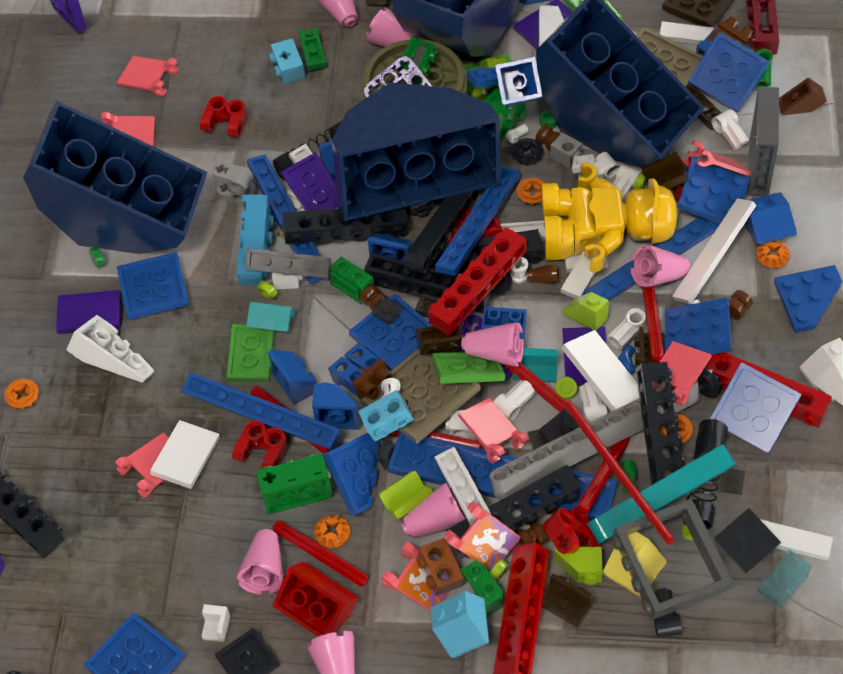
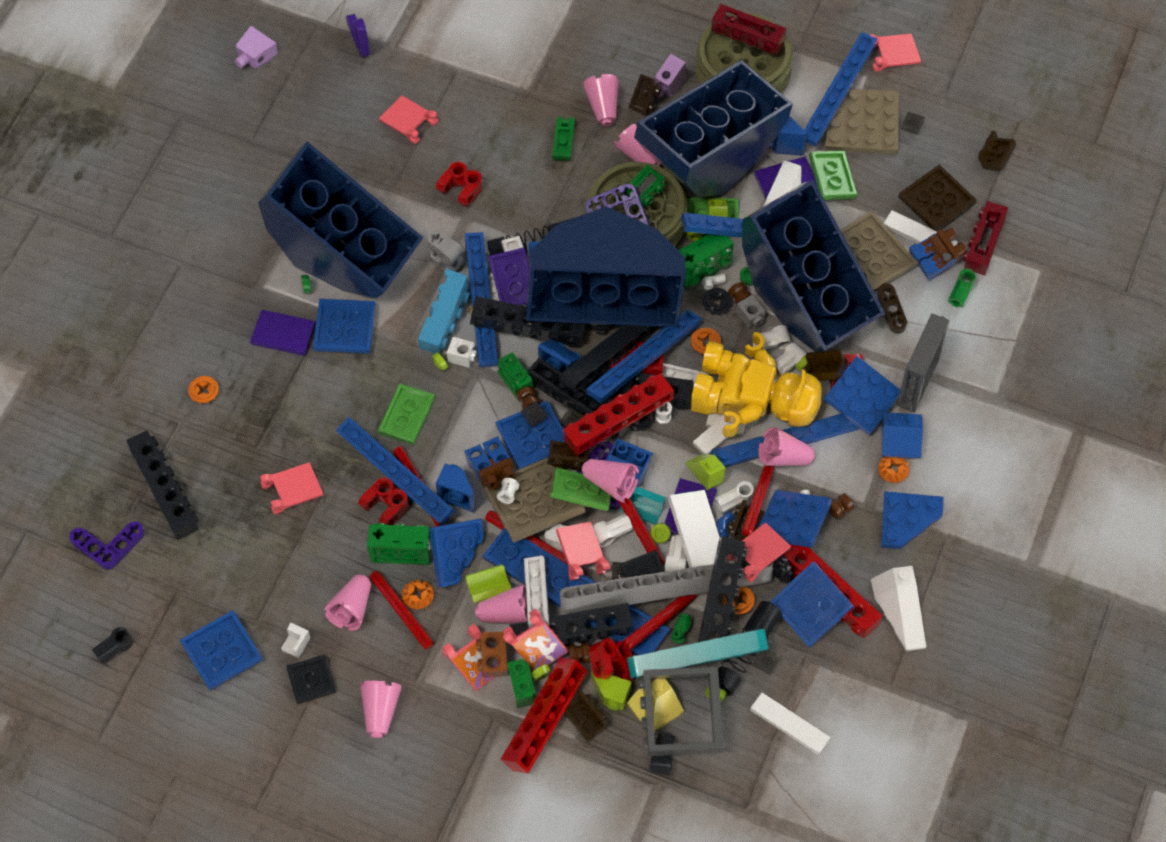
camera: 15 degrees right, 5 degrees up
white wedge [66,315,154,383] -> none
coral flag [101,112,155,146] -> none
white tile [150,420,220,489] -> none
hinge [245,248,331,279] -> none
teal panel [246,302,295,332] -> none
blue slope [267,350,317,405] -> none
medium azure brick [269,39,305,84] -> none
red slope [272,561,358,637] -> none
medium azure brick [358,390,414,441] -> none
clear smoke plate [377,440,395,470] -> none
medium azure slope [430,591,489,658] -> none
slope [495,57,543,107] -> none
reddish brown cone [528,264,559,284] -> none
red piece [563,400,675,545] -> none
white tile [572,154,595,173] -> none
white tile [672,198,756,304] -> none
coral flag [687,140,751,176] -> none
blue plate [688,32,770,113] -> none
white piece [712,109,749,150] -> none
black tile [714,508,781,574] -> none
clear light blue panel [758,550,812,608] -> none
reddish brown slope [779,78,827,115] -> none

